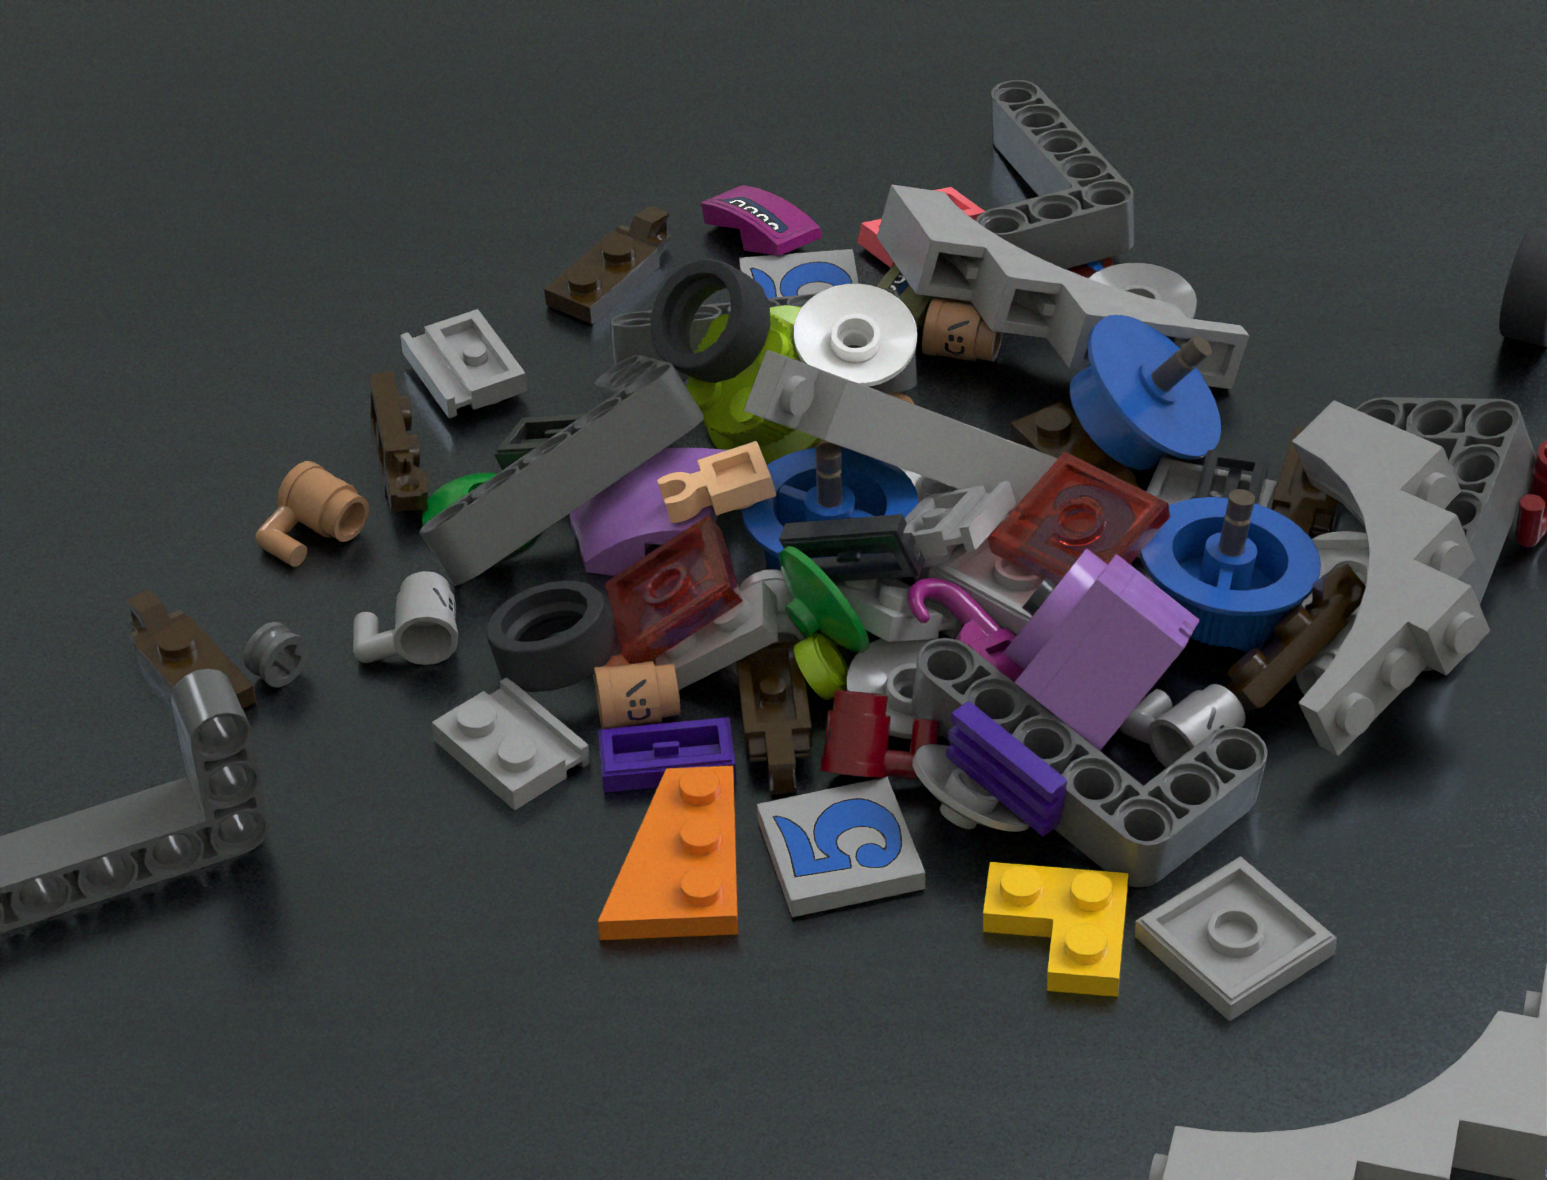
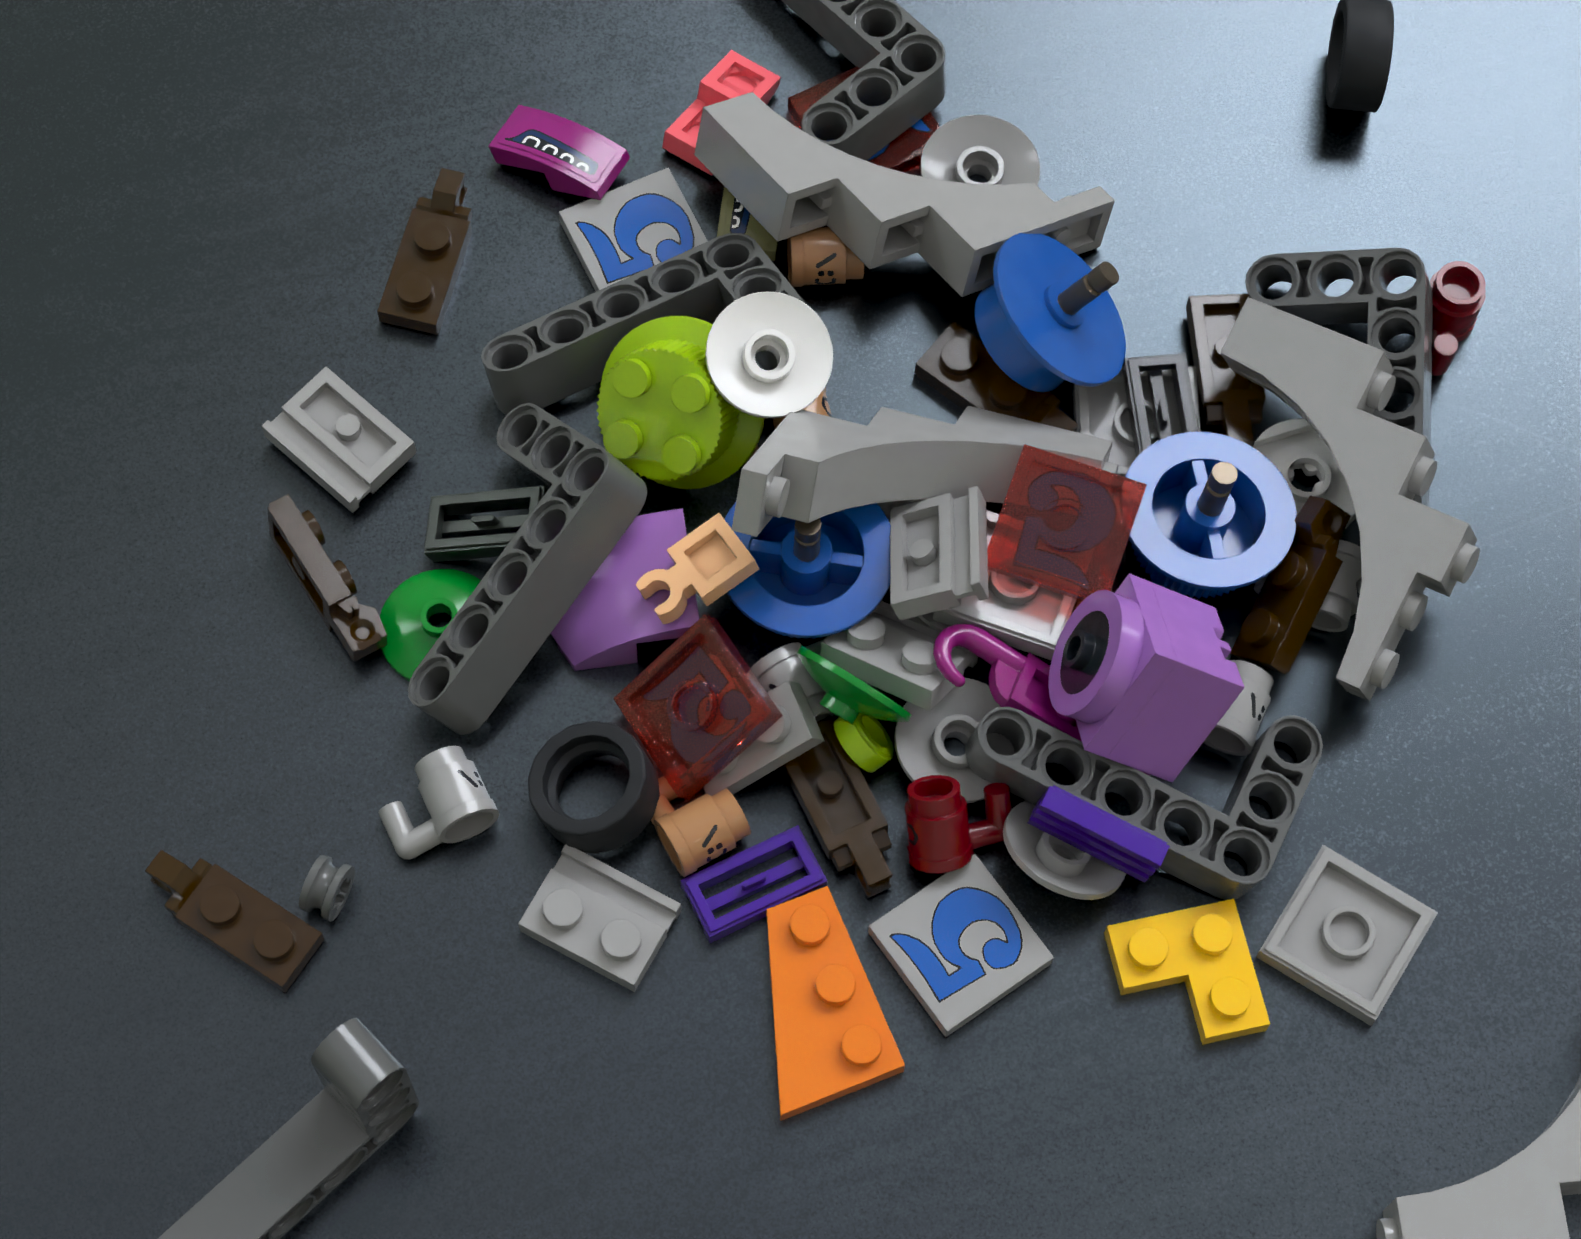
camera: 25 degrees left, 25 degrees up
medium nougat piece [255,461,369,567] -> none
black tyre [650,258,770,383] -> none
black tile [779,514,925,582] -> none

